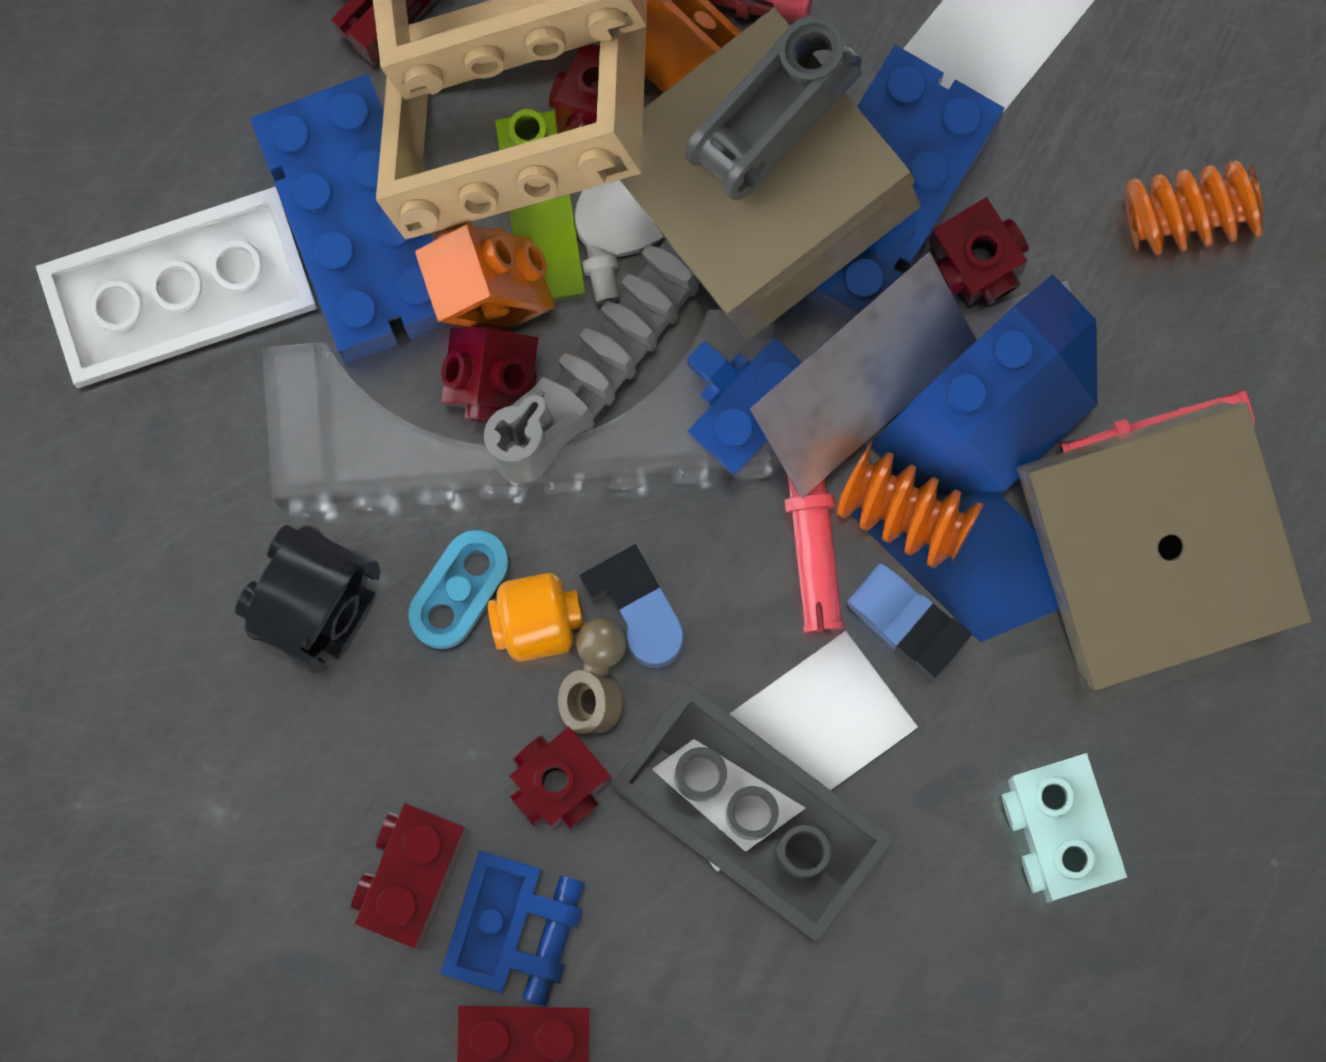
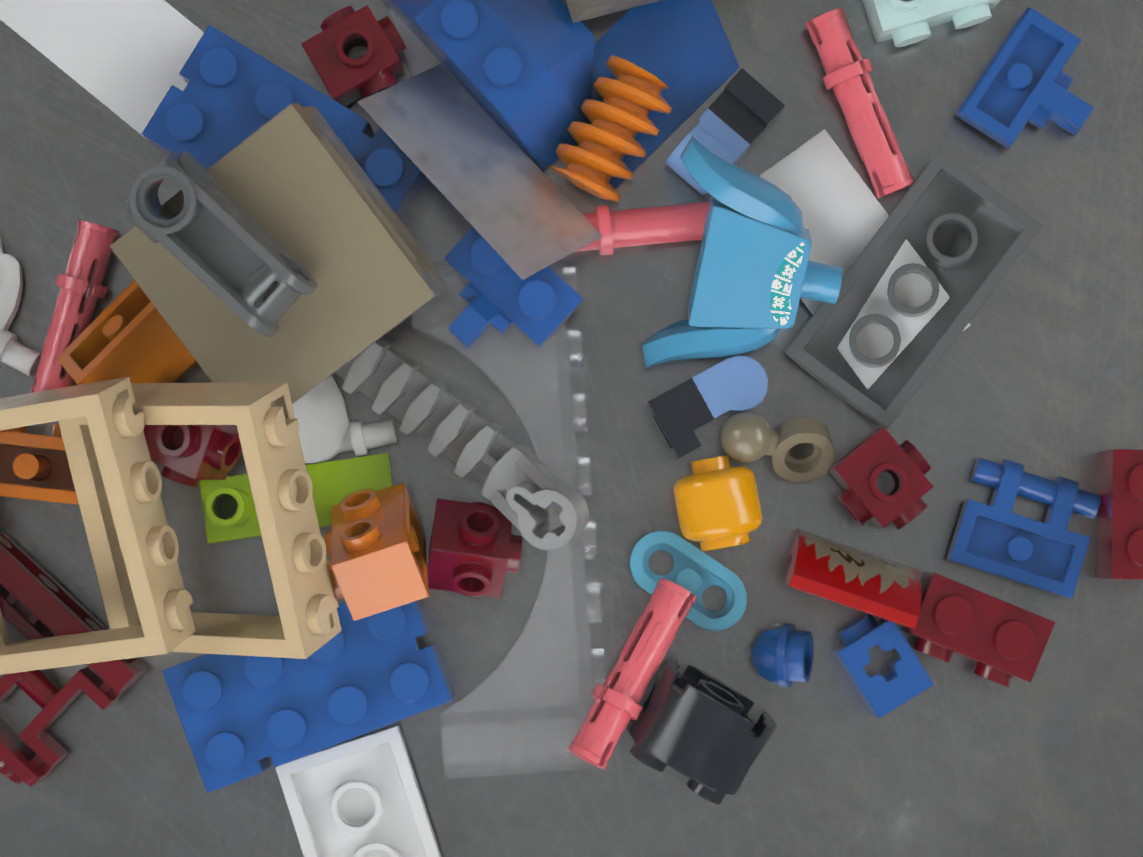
camera: 95 degrees left, 5 degrees up
none -> coral pin [567,578,697,770]
none -> dark azure torso [641,136,843,368]
none -> blue plate [751,623,814,688]
none -> red slope [785,528,922,629]
none -> coral pin [805,8,915,199]
none -> blue brick [831,614,934,719]
none -> blue hinge [956,7,1094,149]

